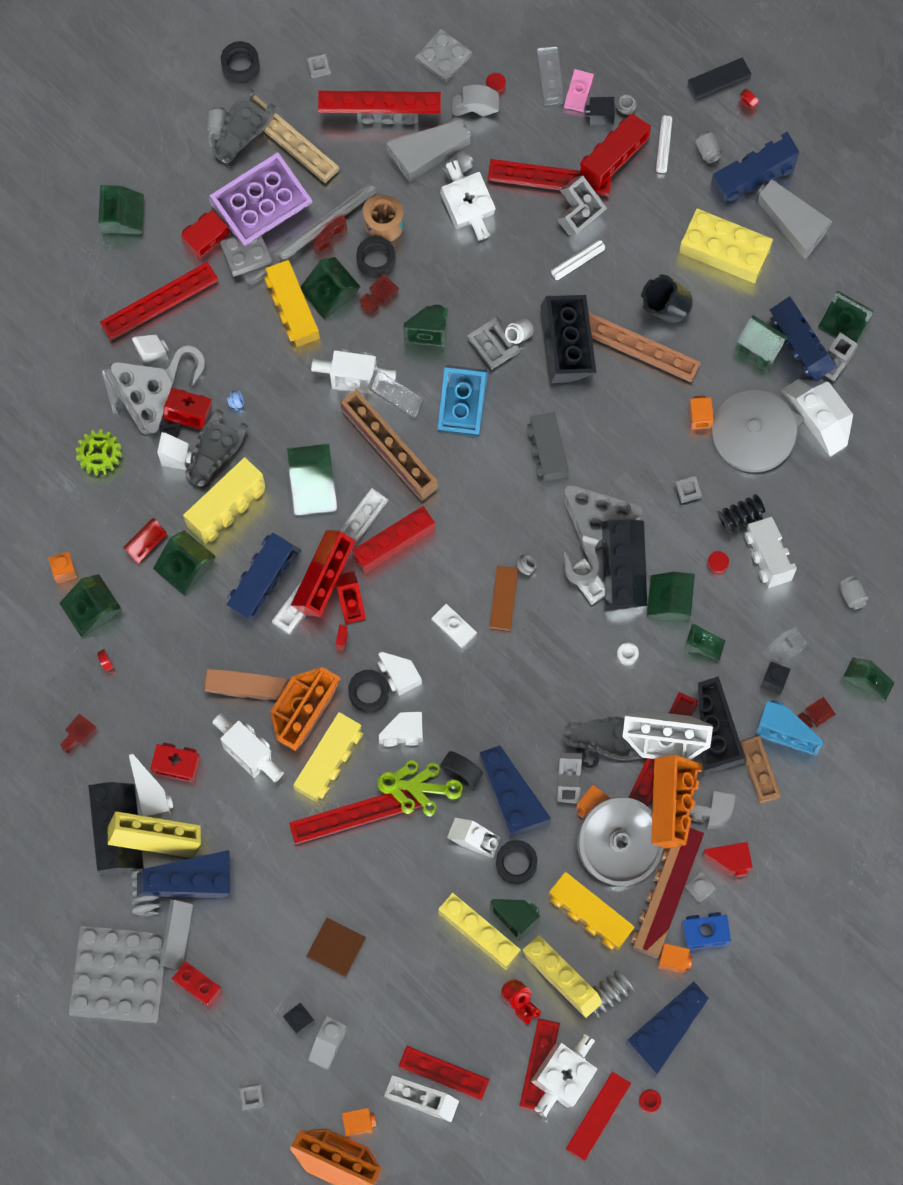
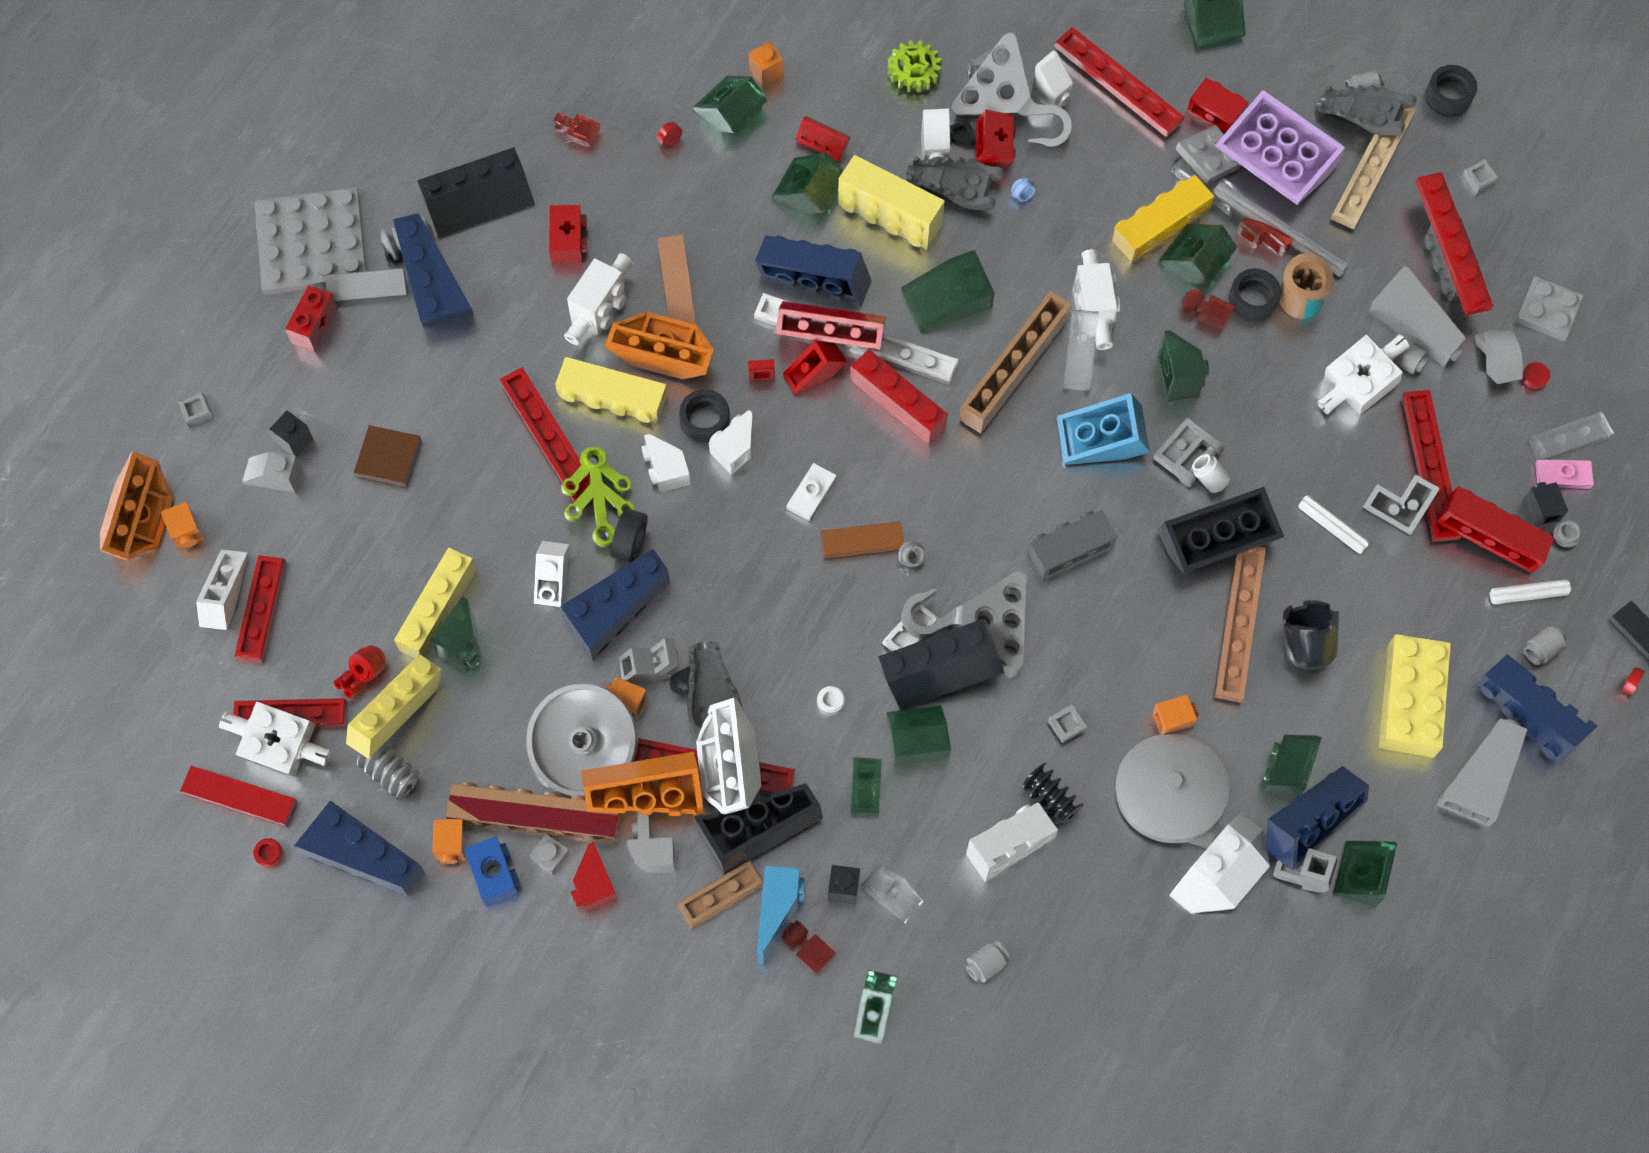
camera: 75 degrees right, 5 degrees down
light yellow brick [108,811,201,858] -> none
white slope [129,754,174,818] -> none
black tyre [496,840,538,884] -> none
yellow brick [548,872,635,951] -> none
red tile [707,551,729,573] -> none

